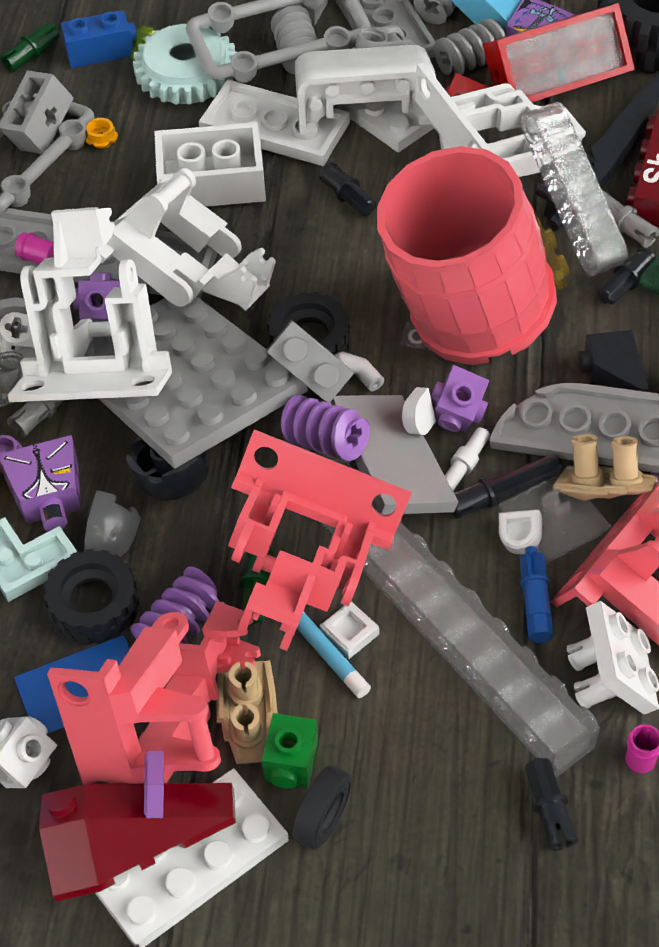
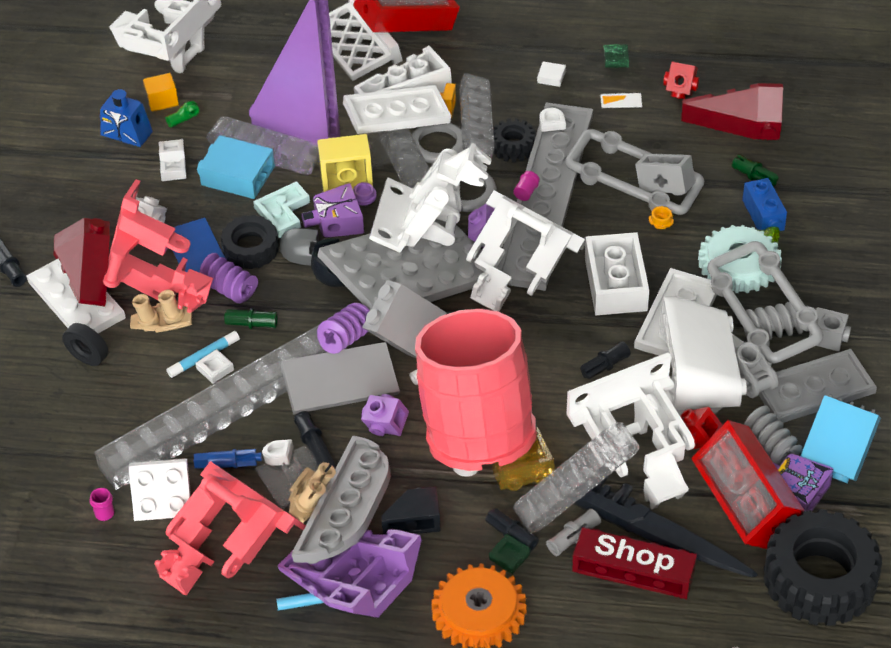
camera: 90 degrees right, 5 degrees down
medium lavender tile [144,751,164,818] -> none
coral container [228,430,412,651] -> none
green brick [262,713,318,789] -> none
white tile [402,387,436,435] -> none
white bar [445,427,490,491] -> none
black axle [525,758,578,851] -> none

